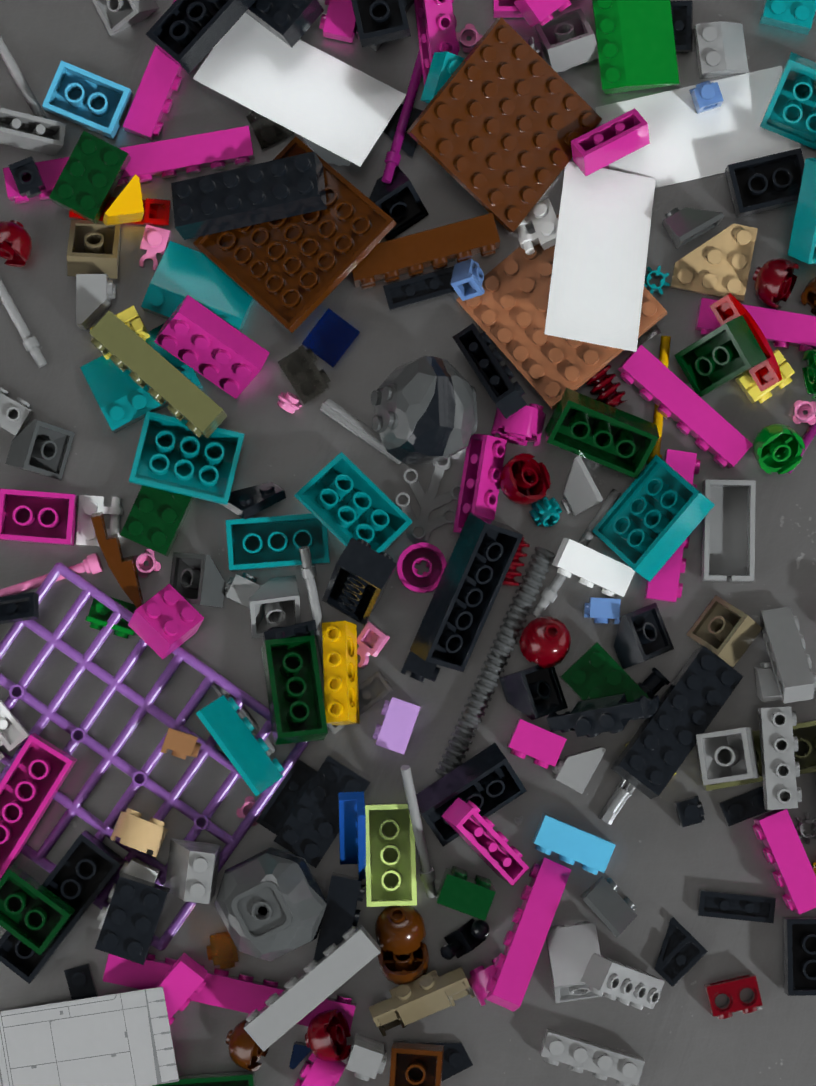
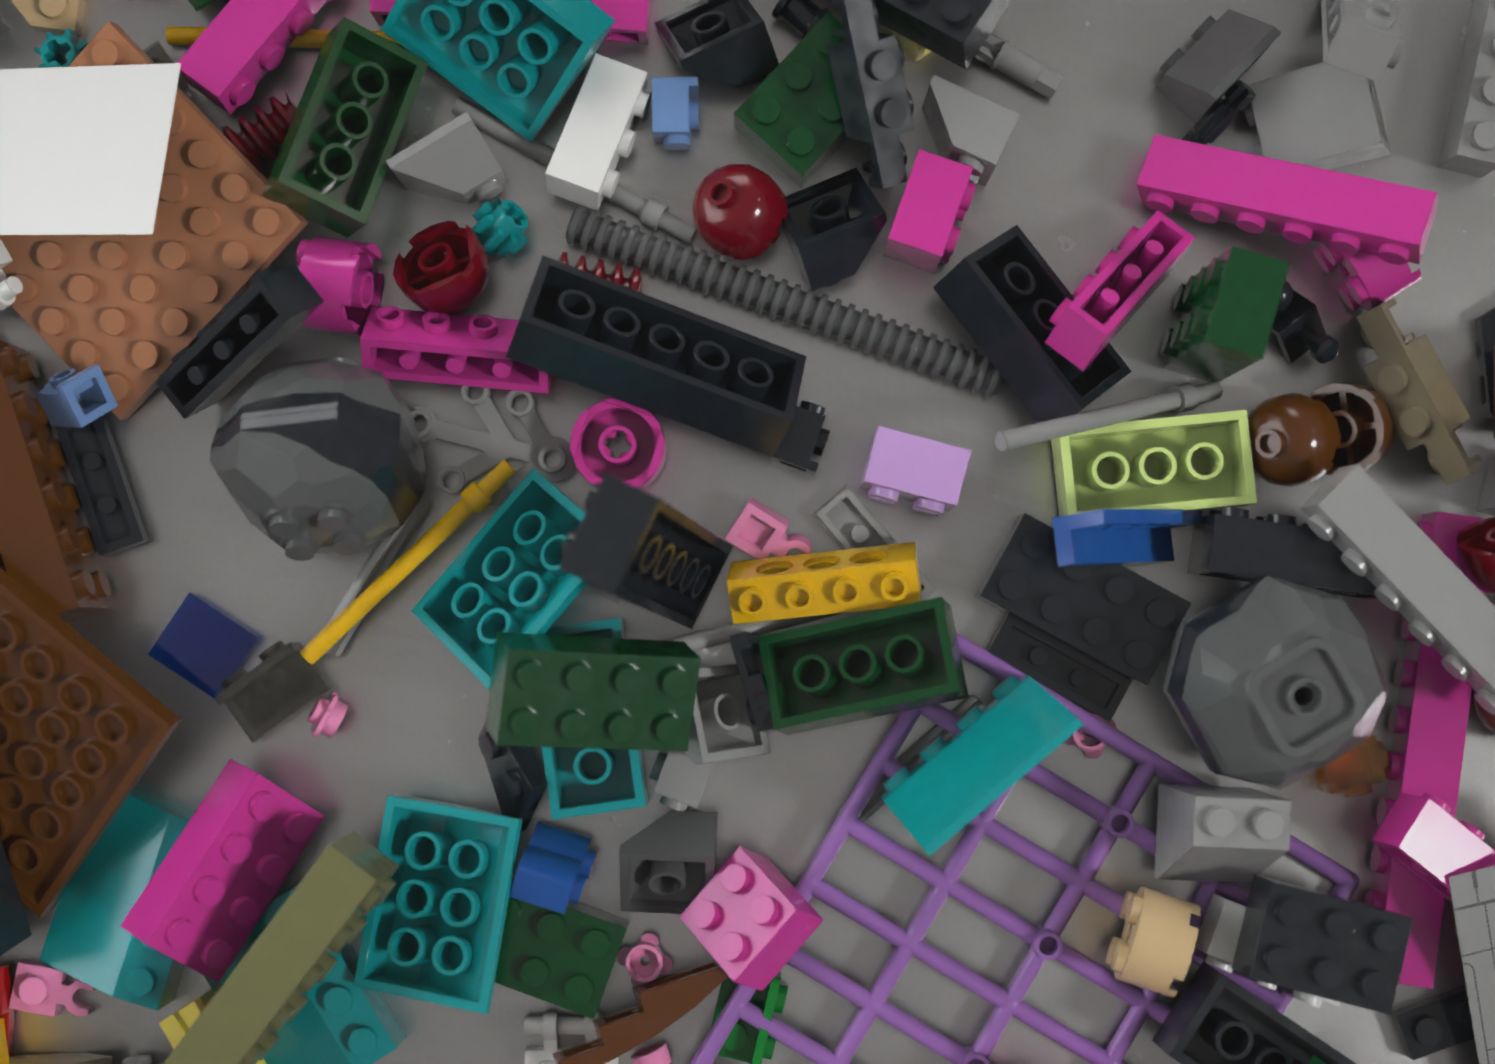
camera: 90 degrees left, 0 degrees up
medium nougat brick [161,727,202,760] -> none
medium azure brick [532,813,616,875] -> none
none -> yellow bar [300,459,517,665]
none -> dark green brick [485,632,701,751]
none -> blue brick [509,821,597,914]
none -> black axle [1181,80,1256,145]

